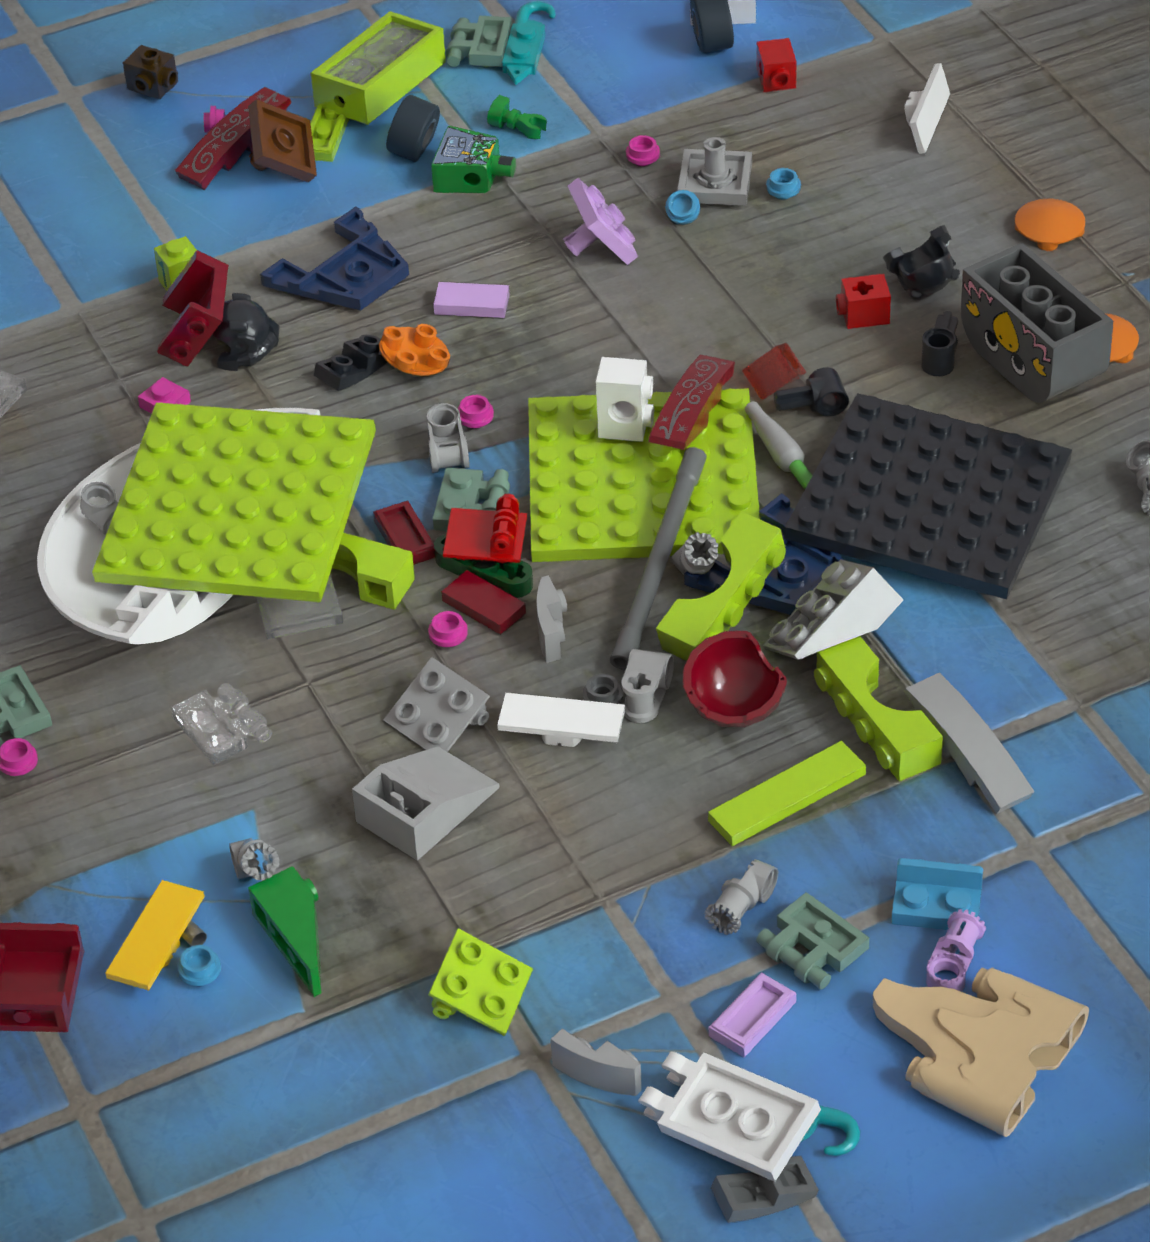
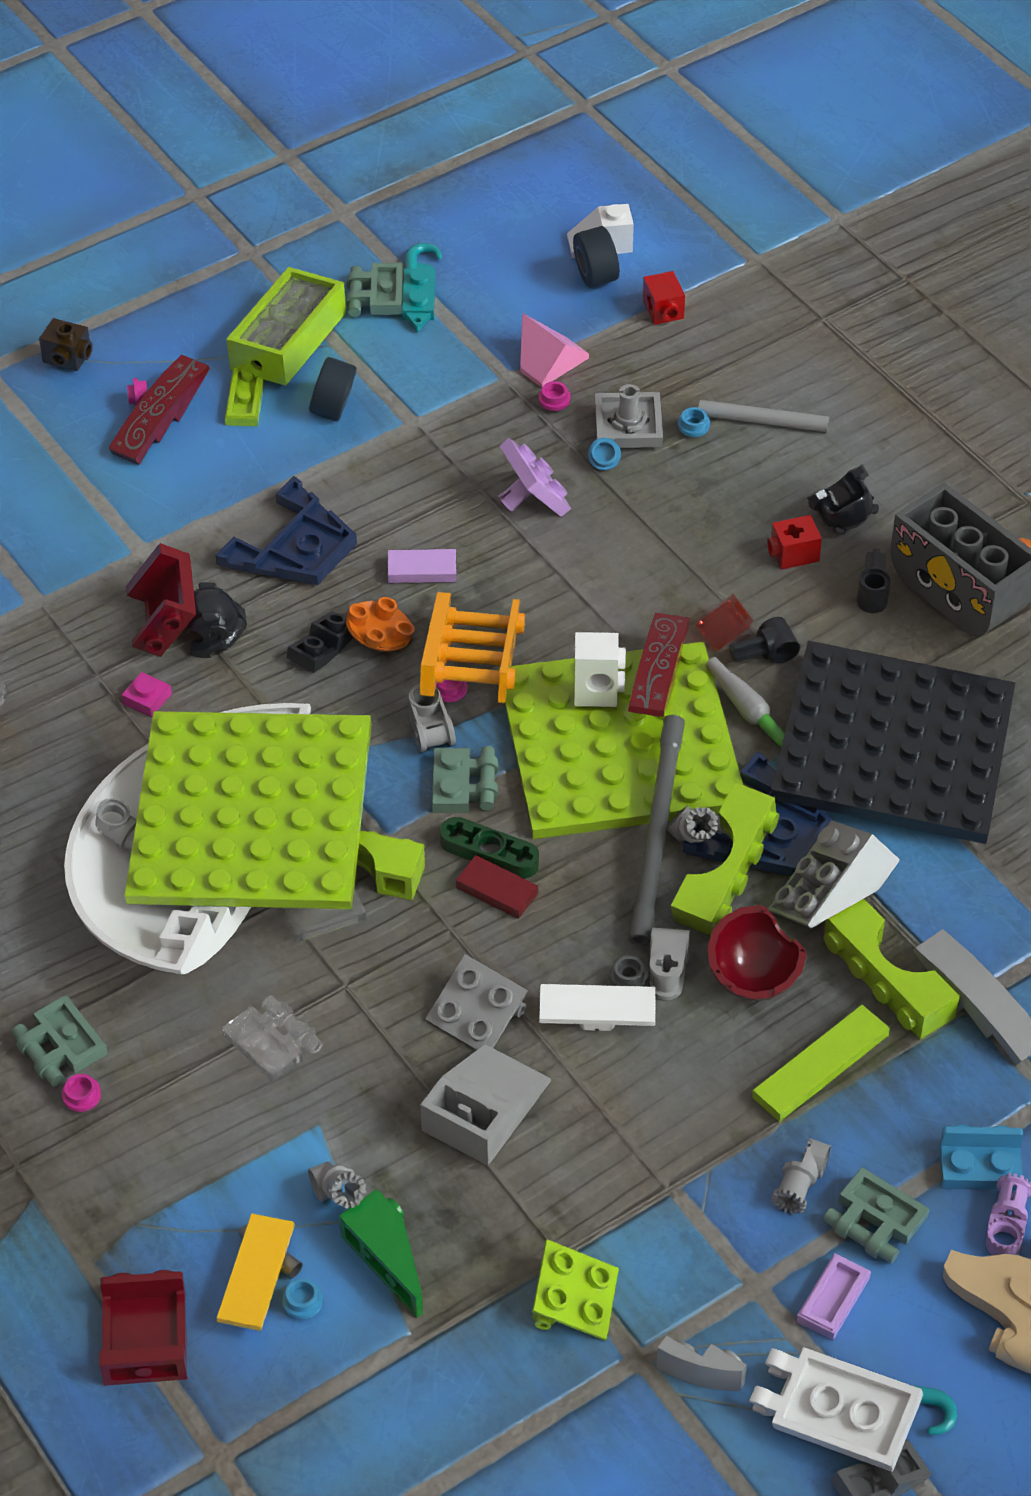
camera: 10 degrees left, 5 degrees up
lime brick [154,236,197,291] -> none
reddish brown tile [248,99,317,183] -> none
dark red tile [373,500,435,565] -> none
dark pink plate [428,611,468,647] -> none
green torso [431,126,516,193] -> none
red hinge [443,493,527,563] -> none
green piece [487,94,547,139] -> none
light grey slope [537,575,567,663] -> none
white piece [905,63,950,154] -> none
orange dish [1014,198,1085,251] -> none
none -> light orange fence [420,592,525,703]
none -> bright pink slope [520,313,589,388]
none -> light grey piece [698,399,829,433]

